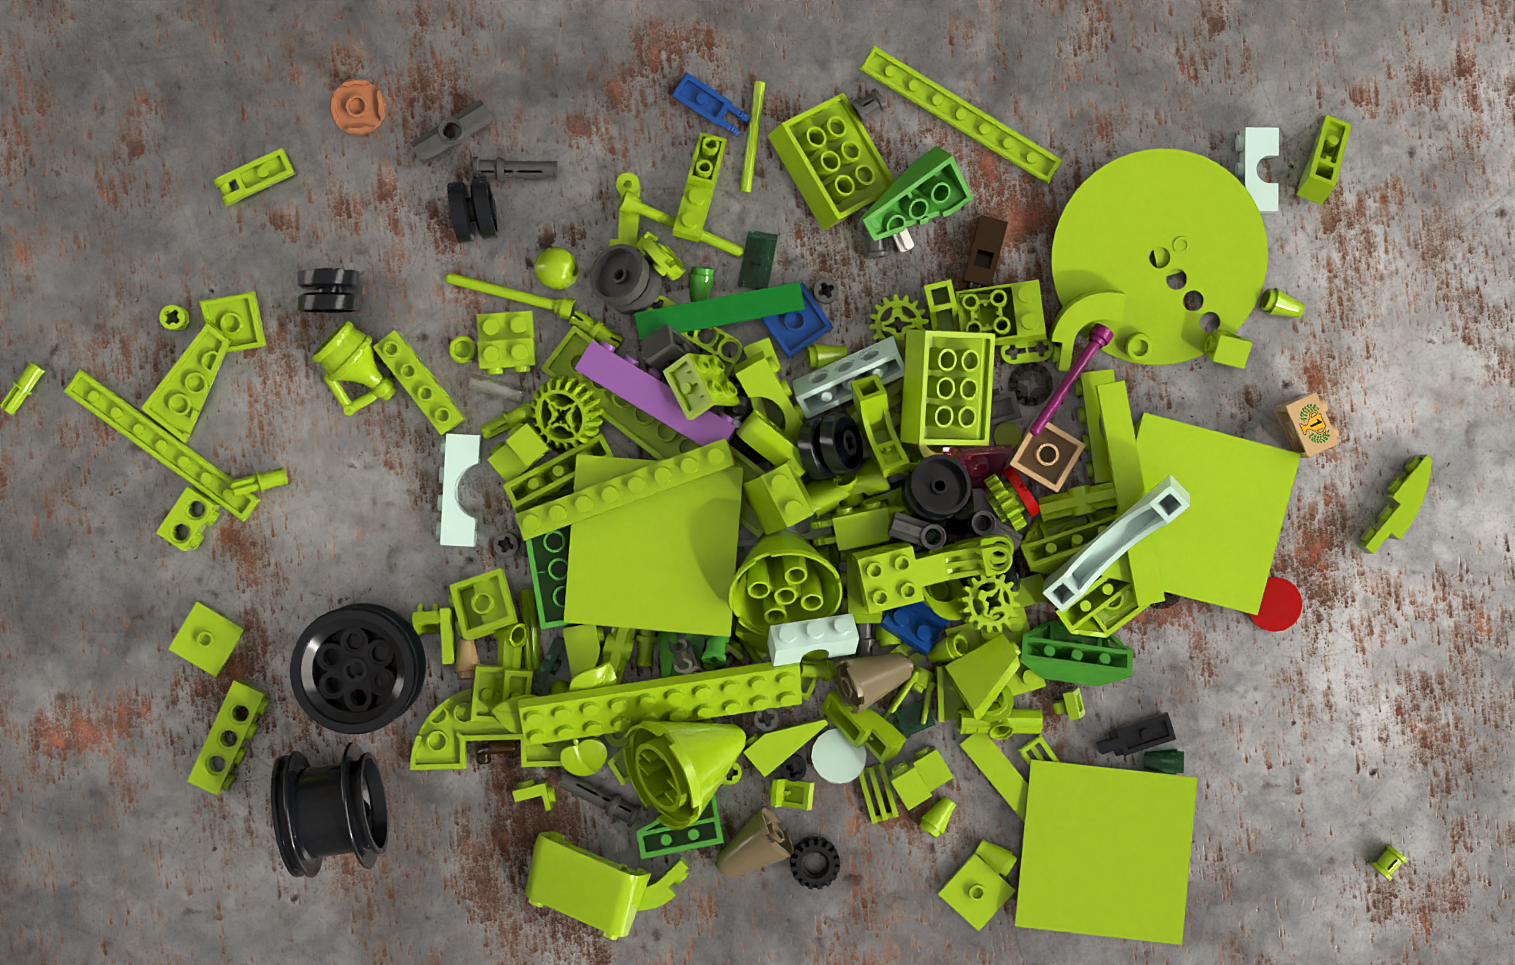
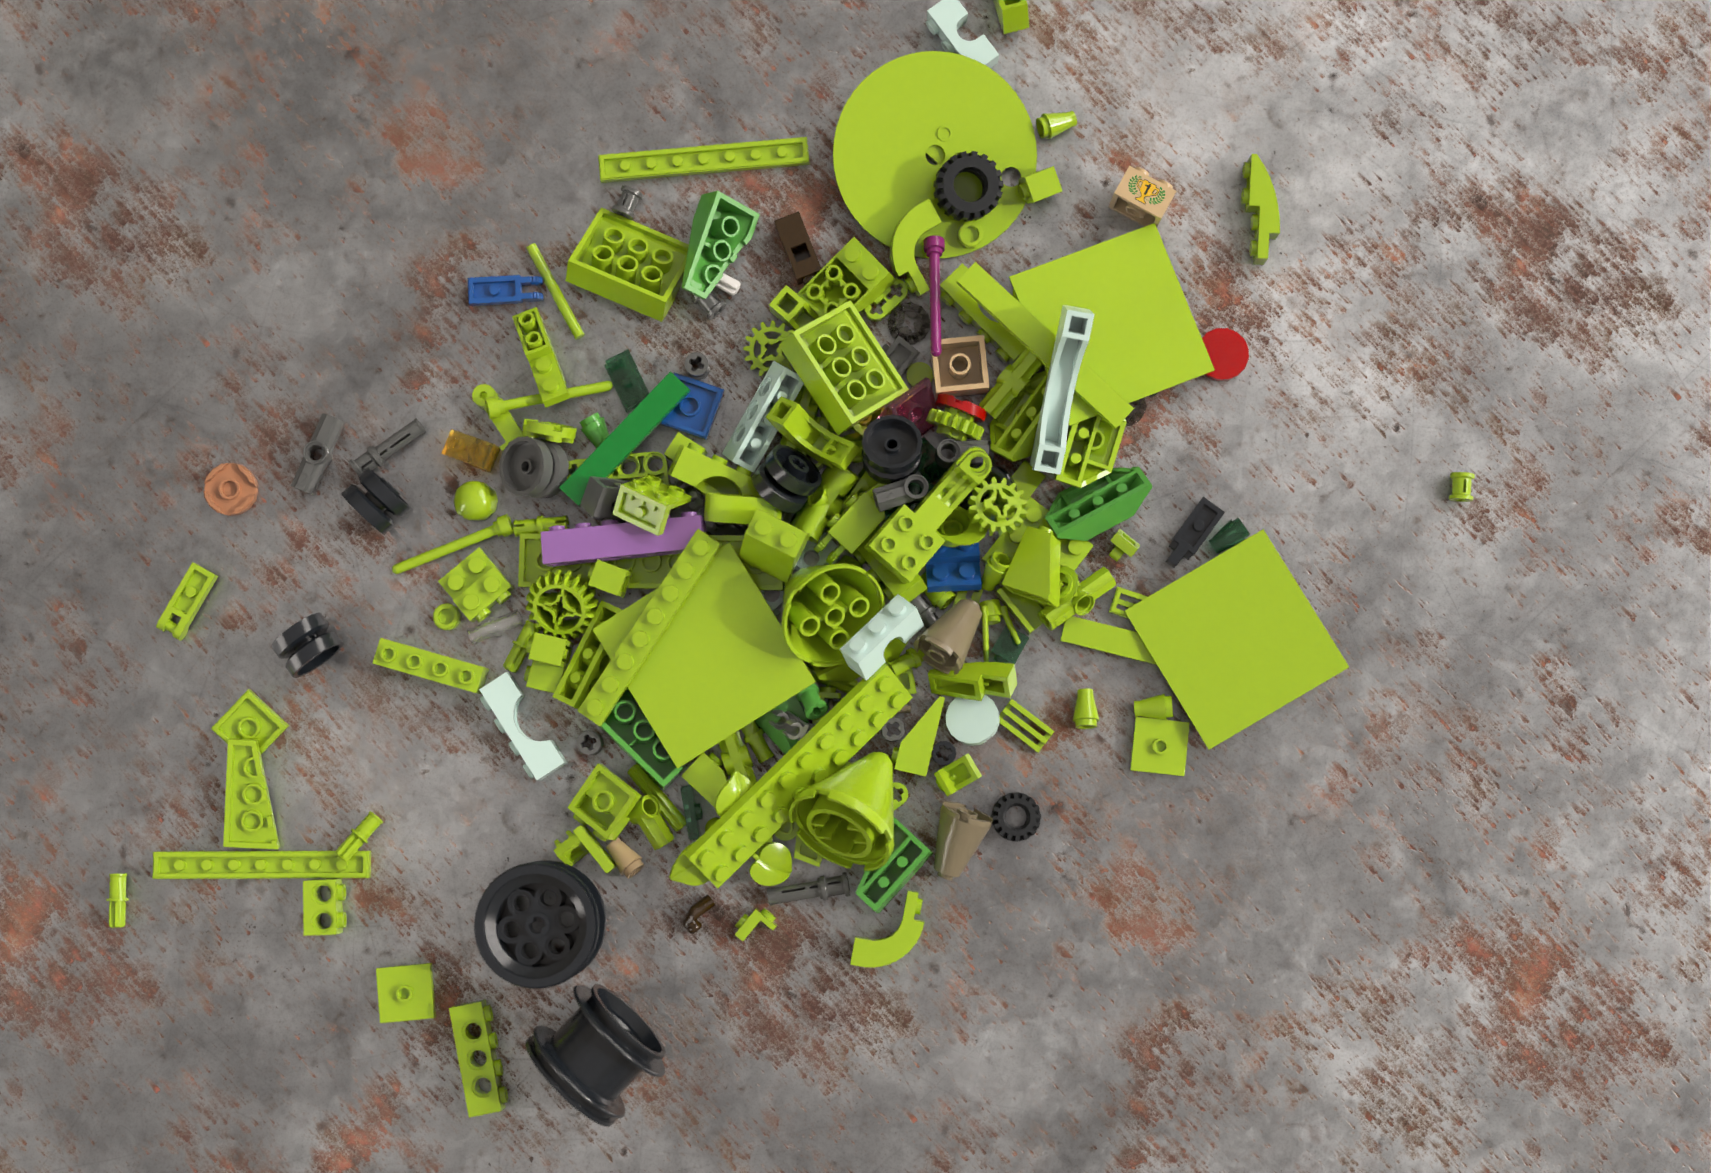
camera: 30 degrees left, 5 degrees down
lime bush [159,305,191,331] -> none
lime piece [311,320,397,416] -> none
lime plate [410,687,574,770] -> none
lime slope [469,664,533,725] -> none
lime windscreen [524,830,651,940] -> none
lime cone [806,343,848,370] -> none
lime brick [887,745,954,810] -> none
none -> clear yellow plate [441,429,501,473]
none -> lime brick [588,559,633,598]
none -> black tyre [933,151,1004,222]

